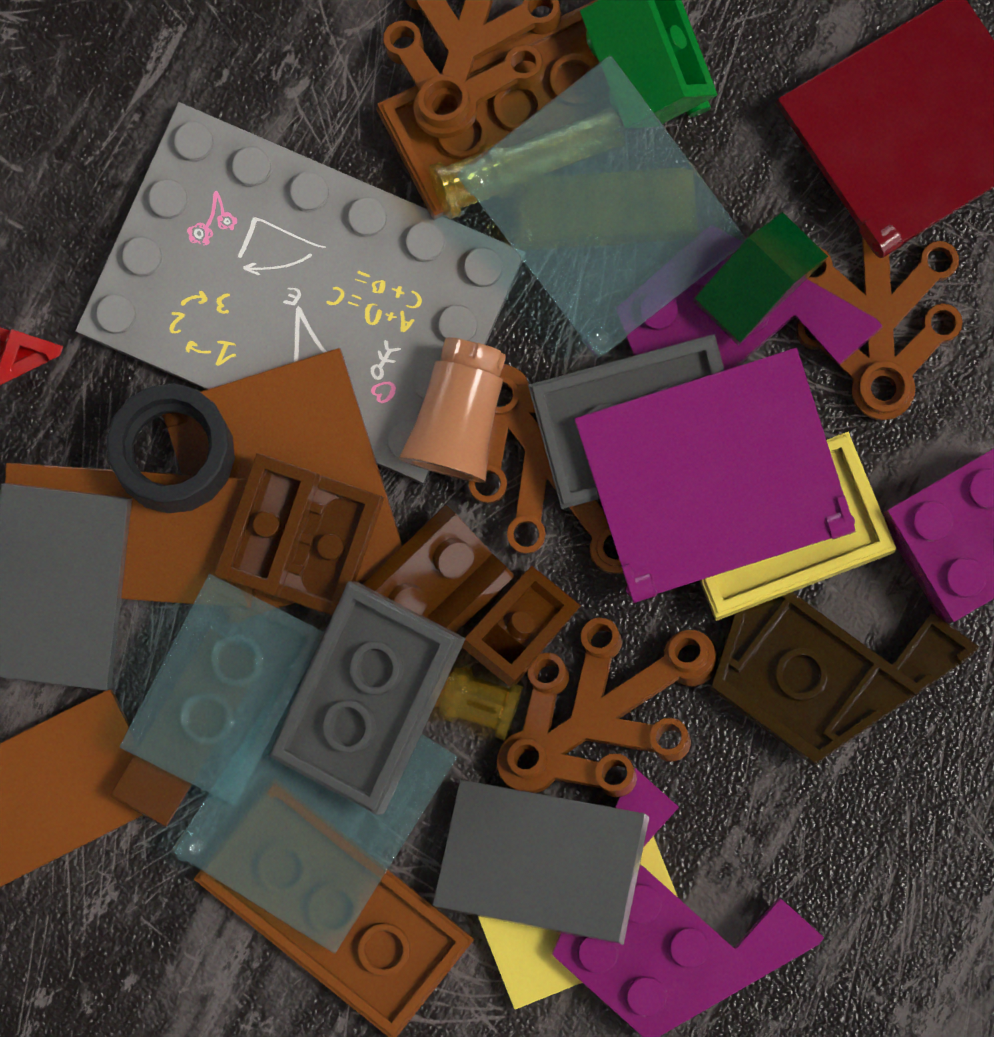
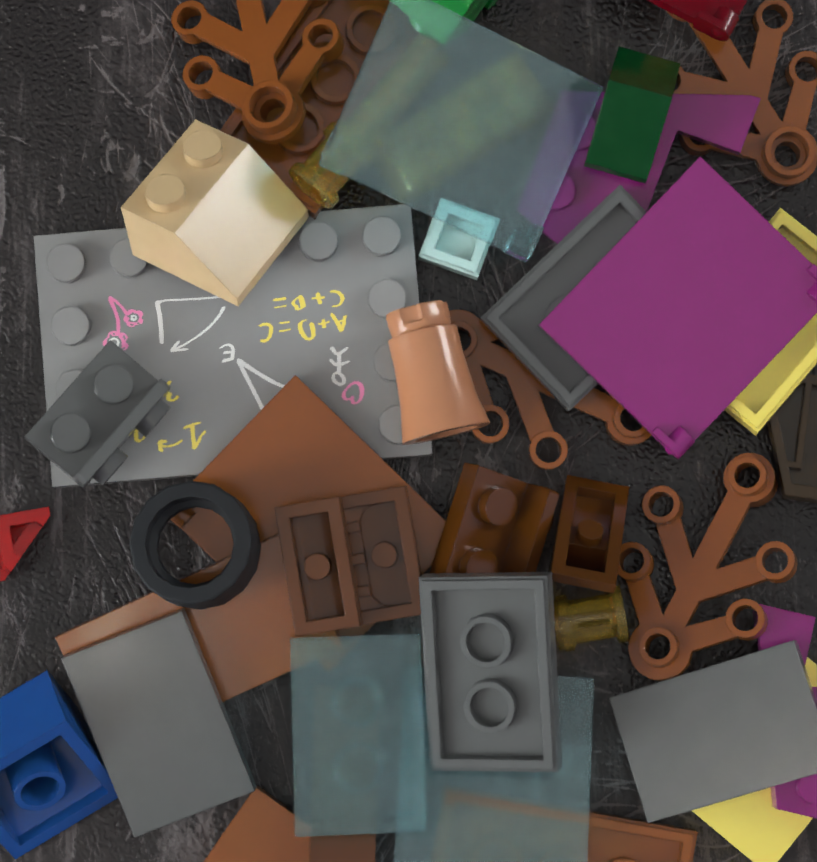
camera: 30 degrees left, 0 degrees up
none -> dark grey bracket [24,340,171,489]
none -> tan slope [121,119,309,307]
none -> light aqua tile [418,198,499,281]

